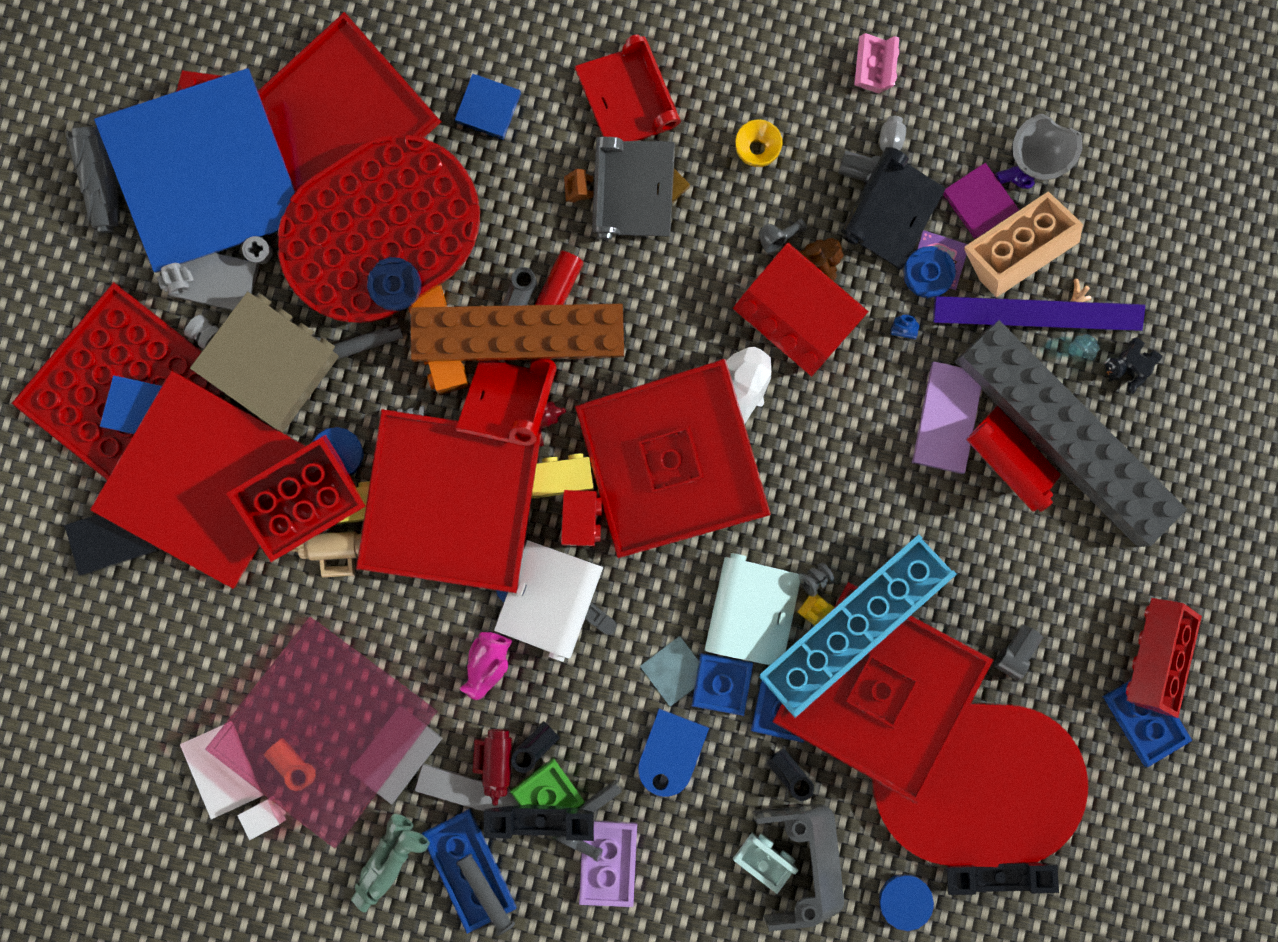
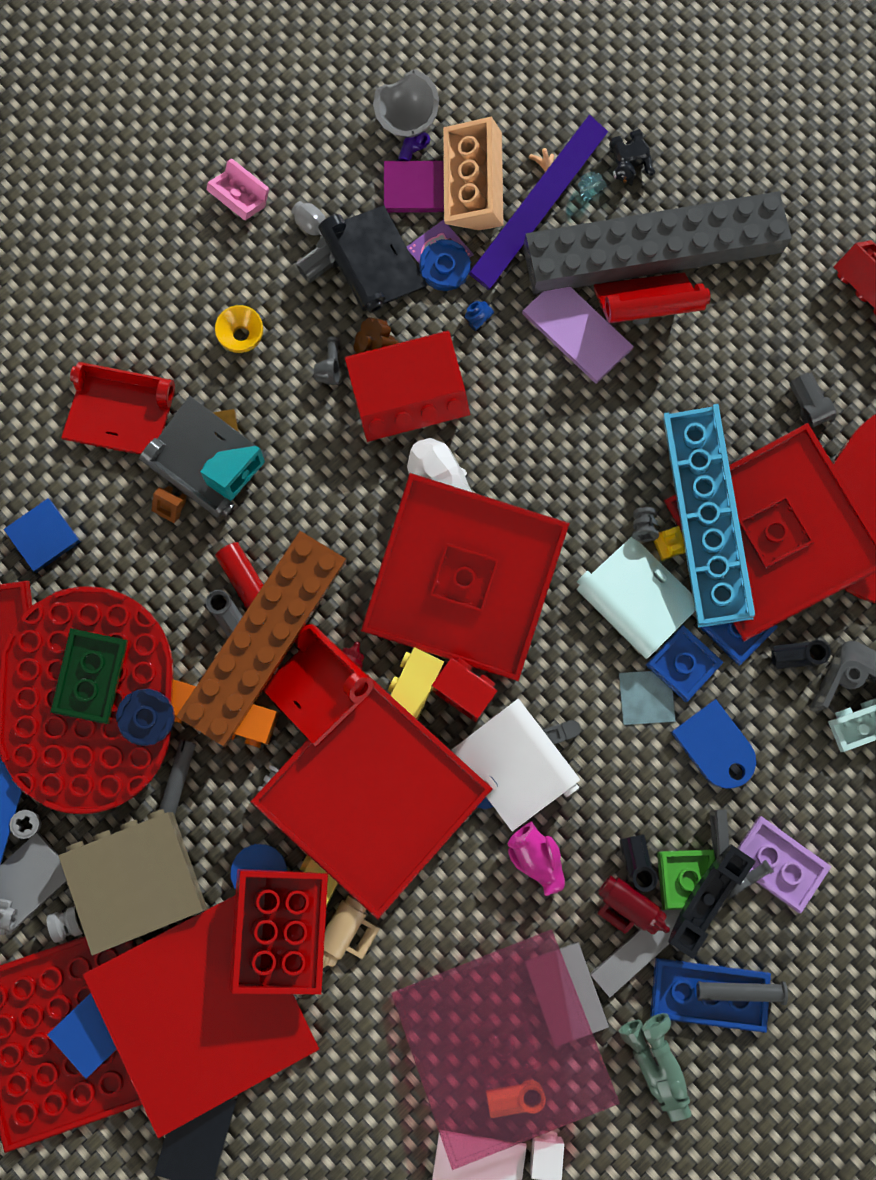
camera: 50 degrees left, 5 degrees down
none -> dark green tile [51,628,128,724]
none -> teal slope [200,446,265,501]

